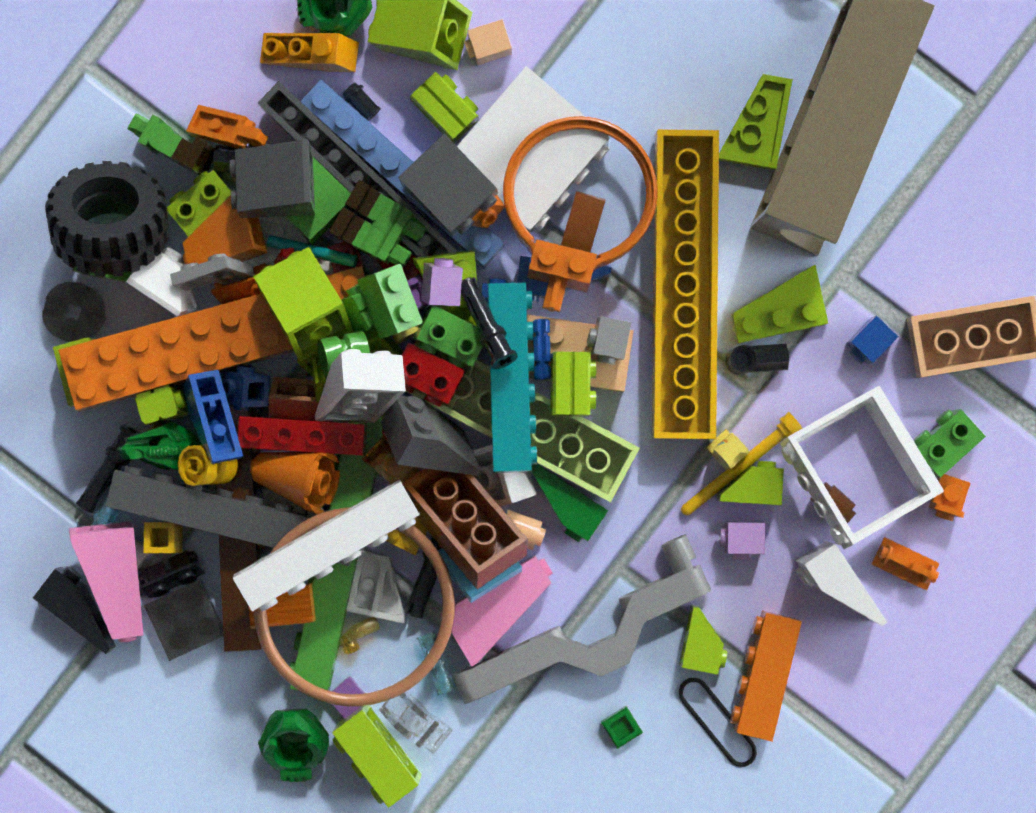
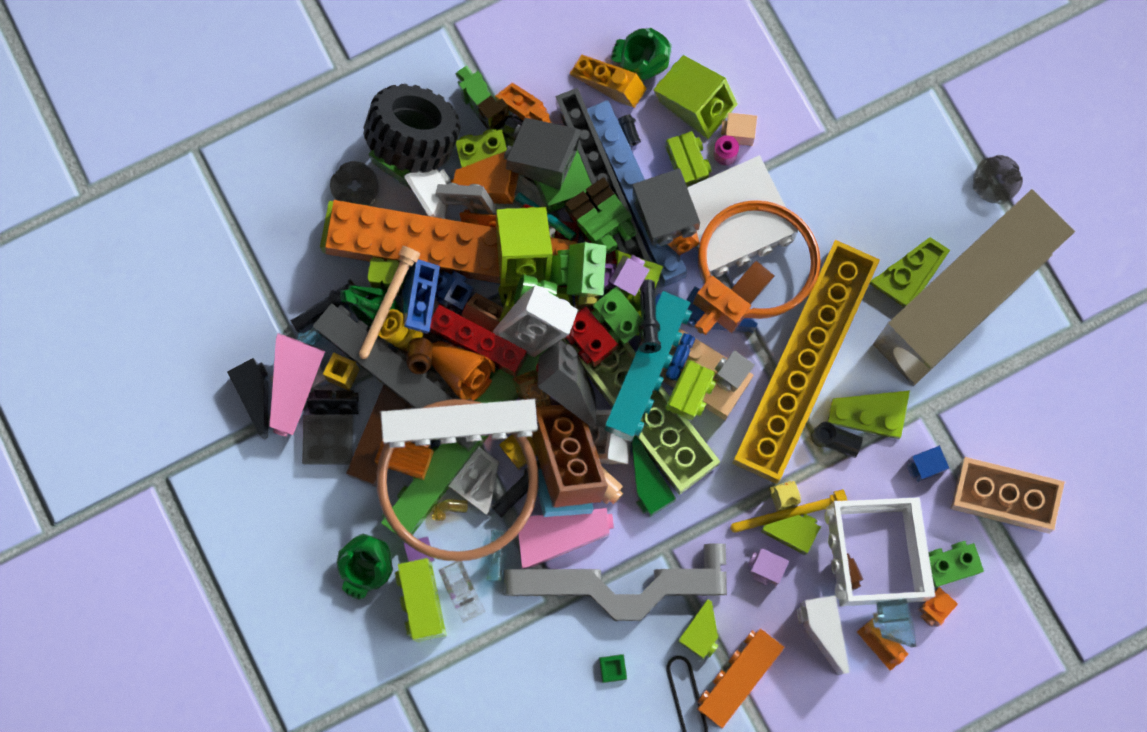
camera: 25 degrees right, 10 degrees down
none -> light nougat piece [359,245,420,359]
none -> reddish brown brick [407,338,433,374]
none -> dark pink brick [713,135,739,166]
none -> clear light blue slope [873,598,916,647]

